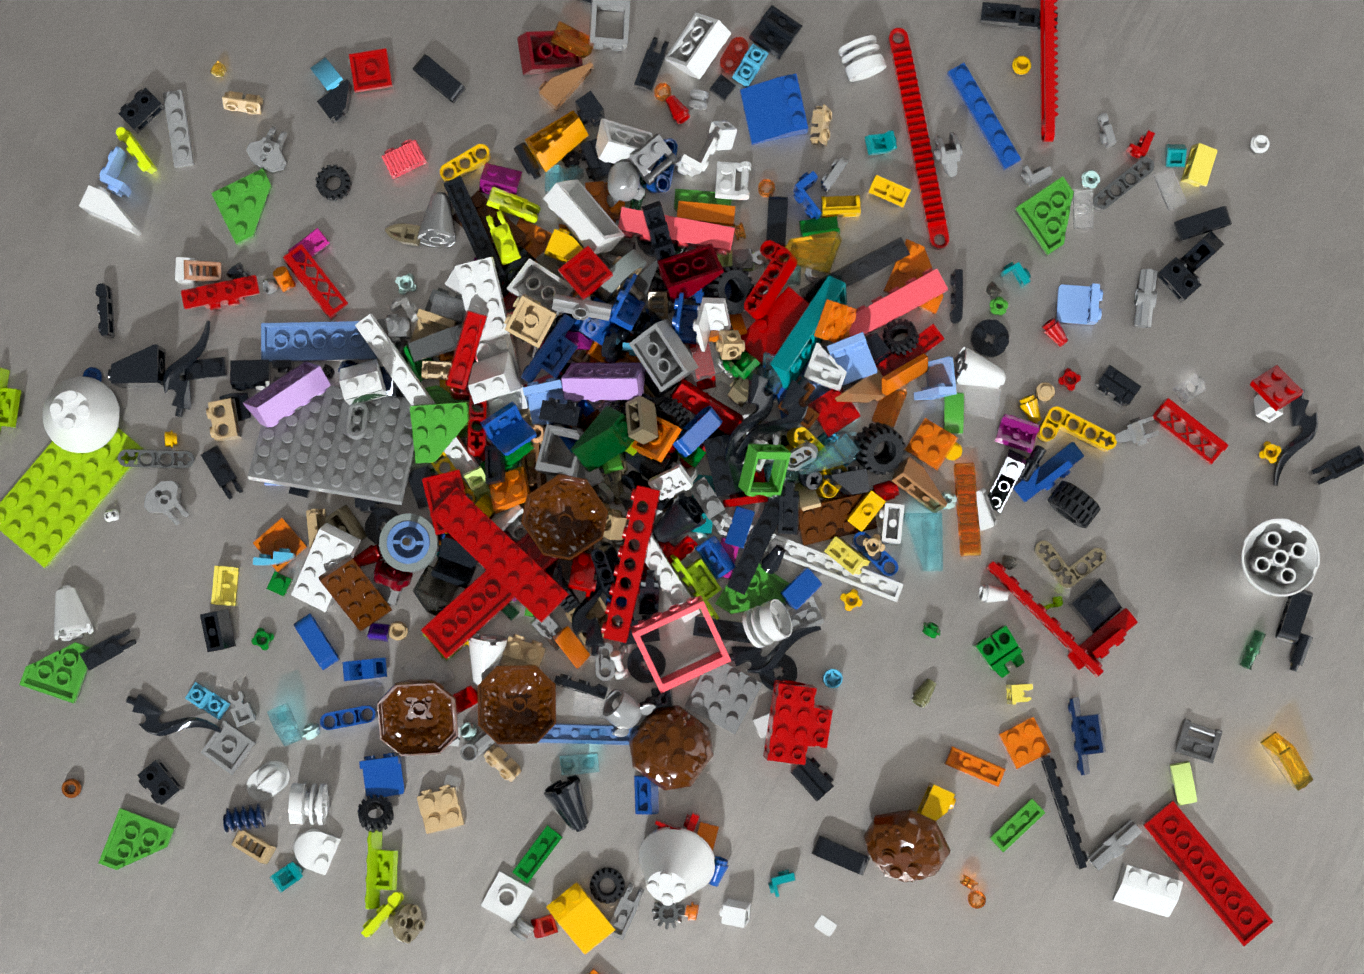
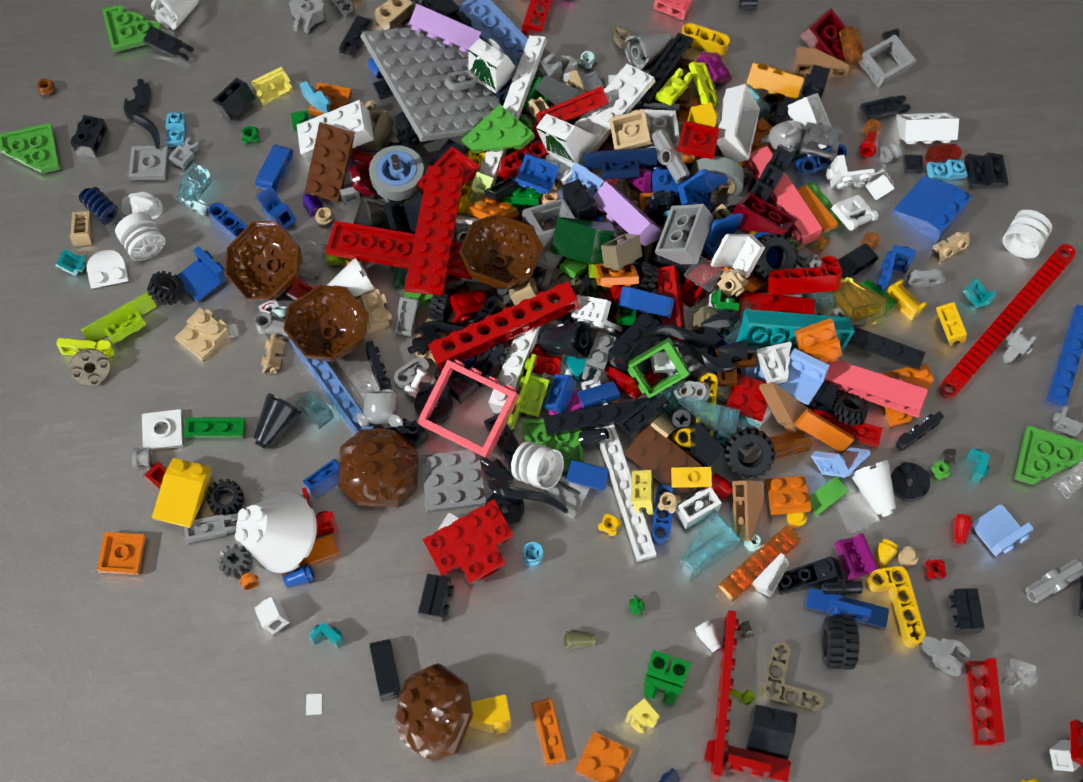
camera: 55 degrees right, 20 degrees down
black cylinder [514,142,541,180] -> none
orange slope [552,625,590,669] -> none

